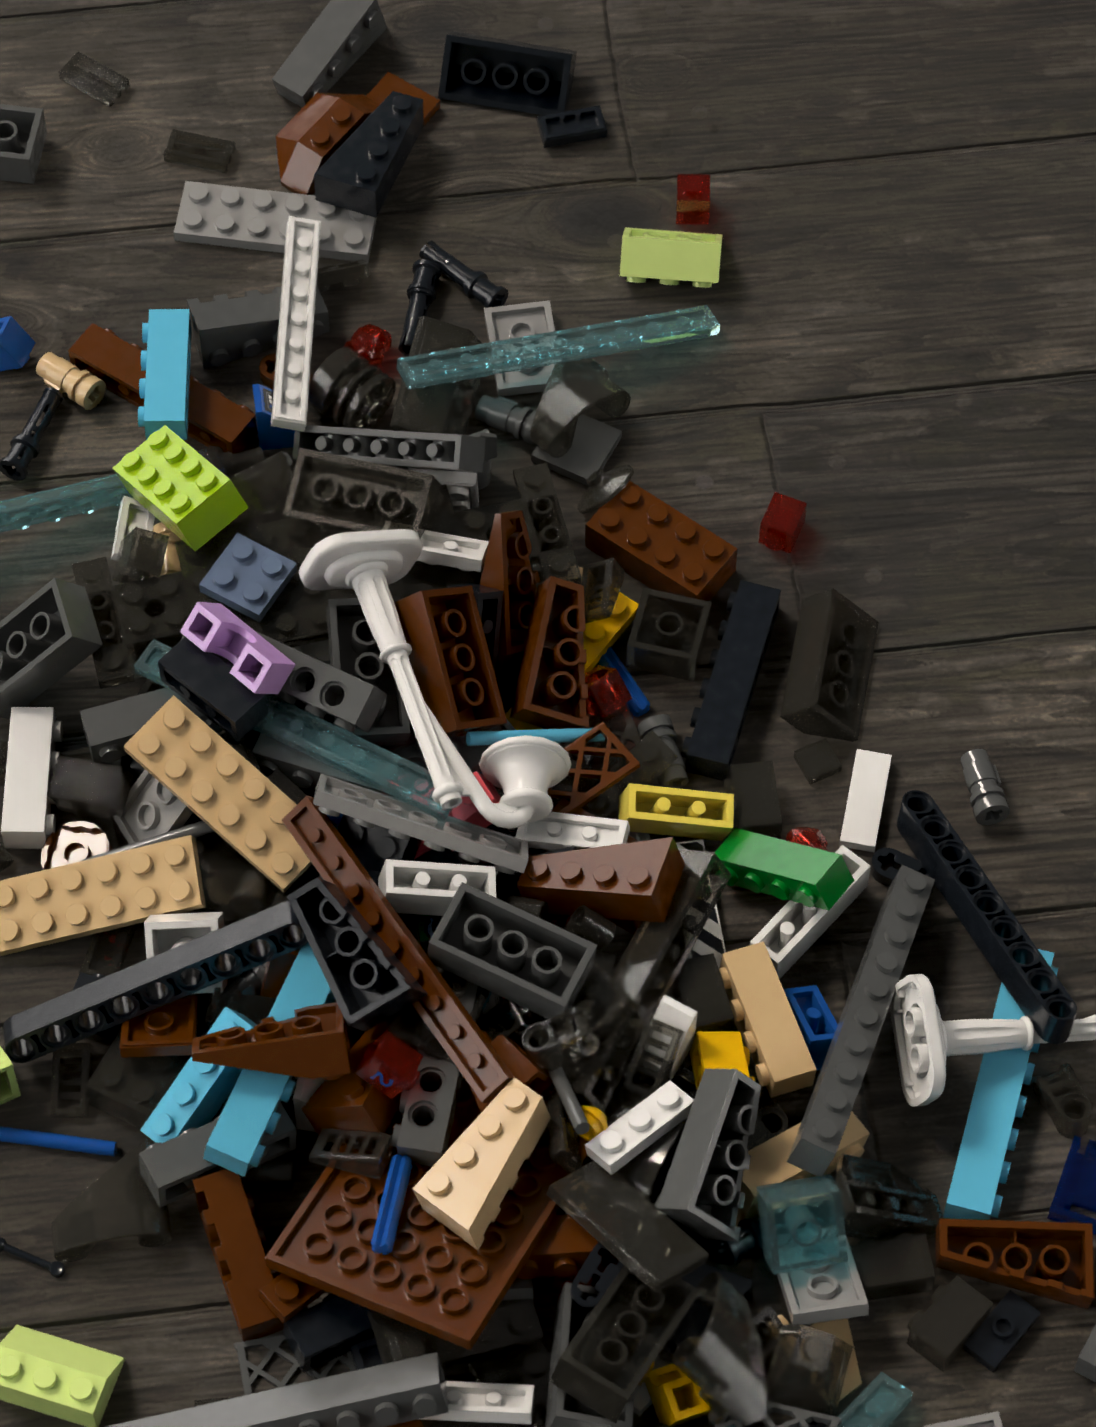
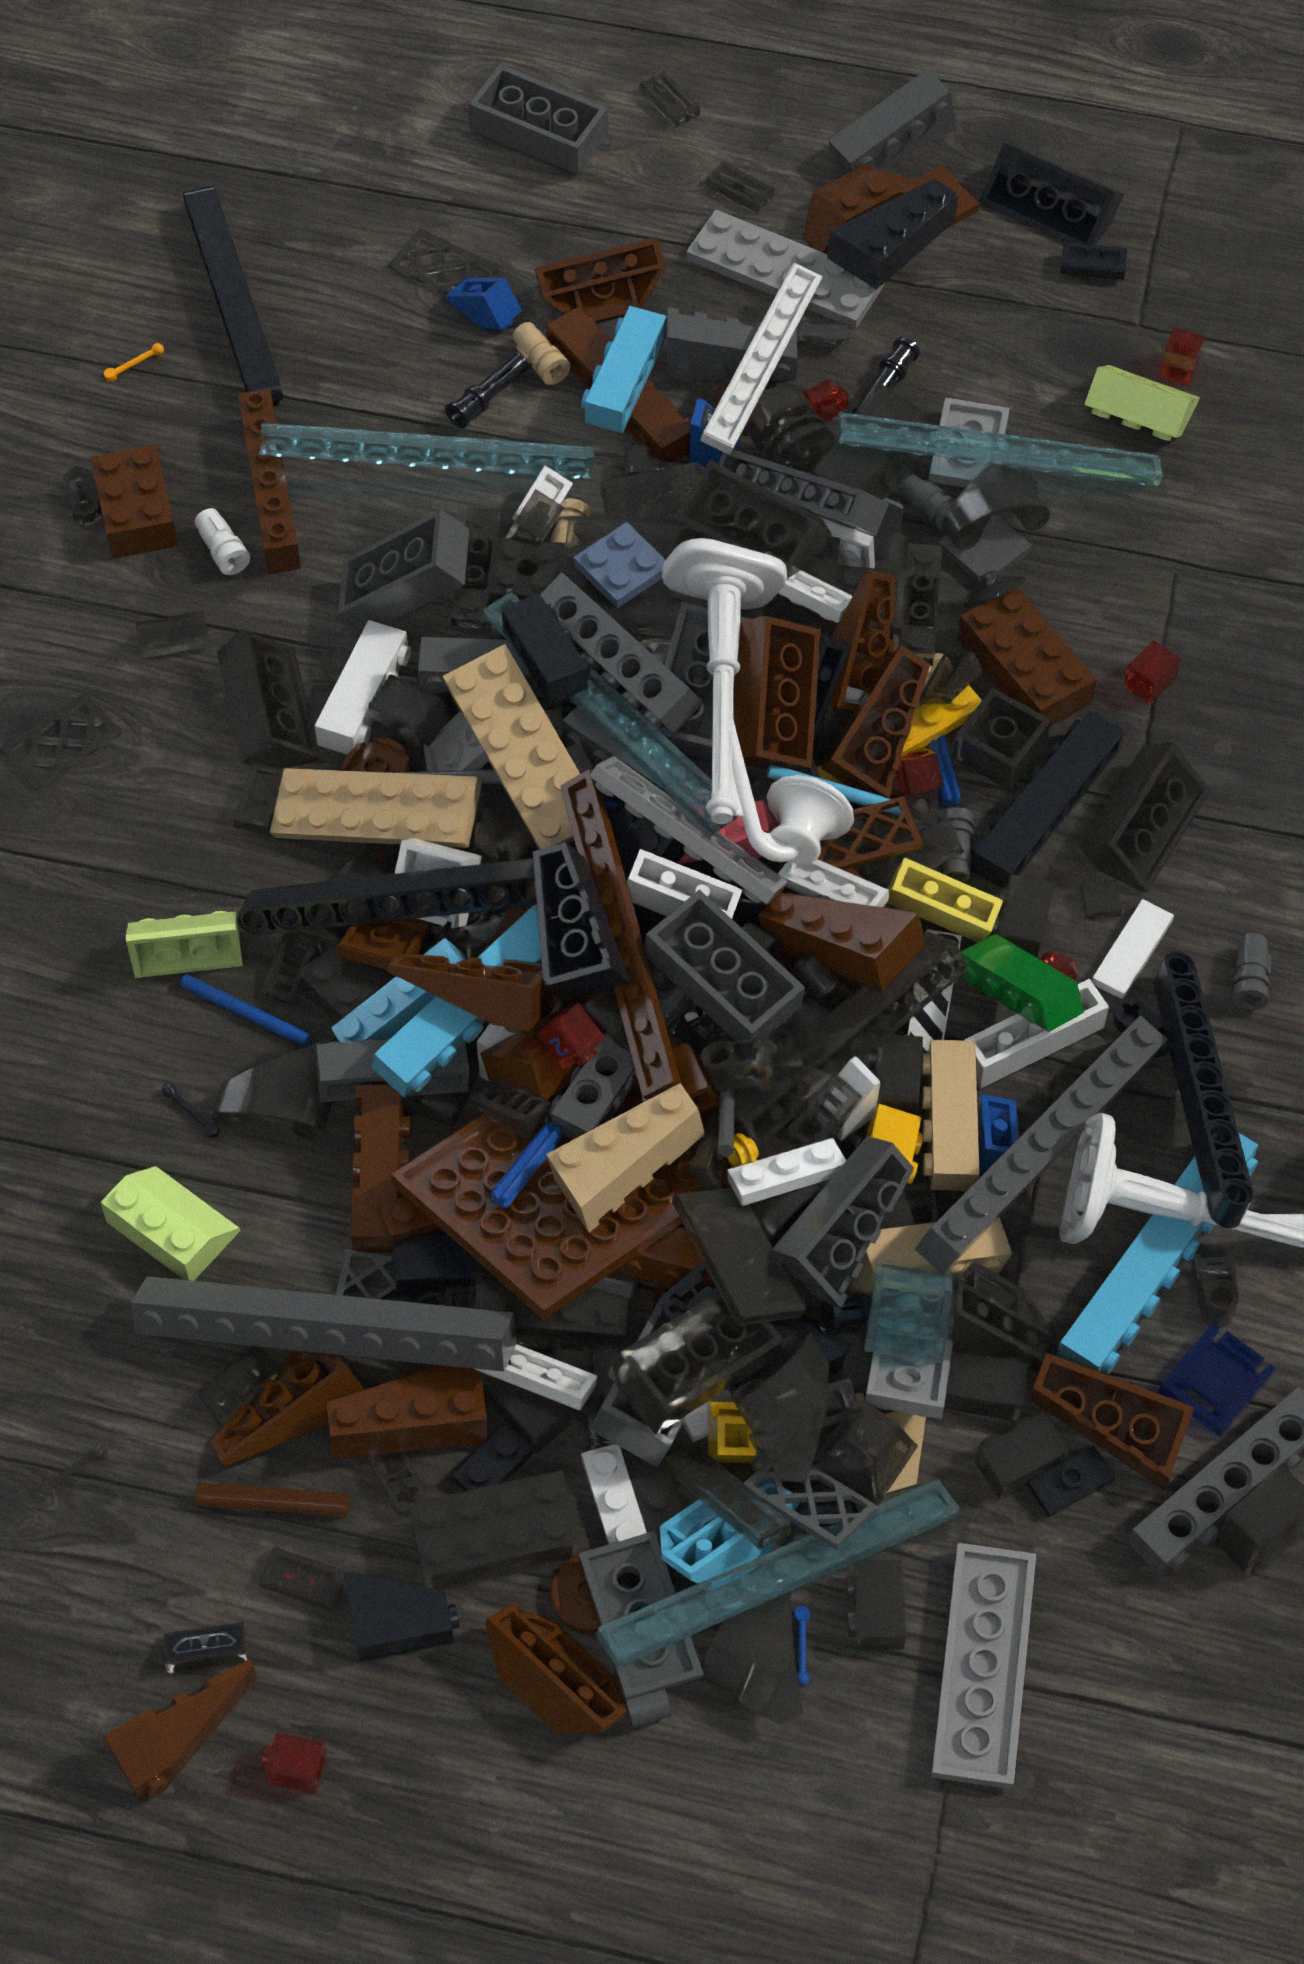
camera: 20 degrees right, 0 degrees up
lime brick [112,425,249,552] -> none
lavender arch [180,602,296,694] -> none
black pin [419,240,508,308] -> none
none -> reddish brown wedge [534,237,666,322]

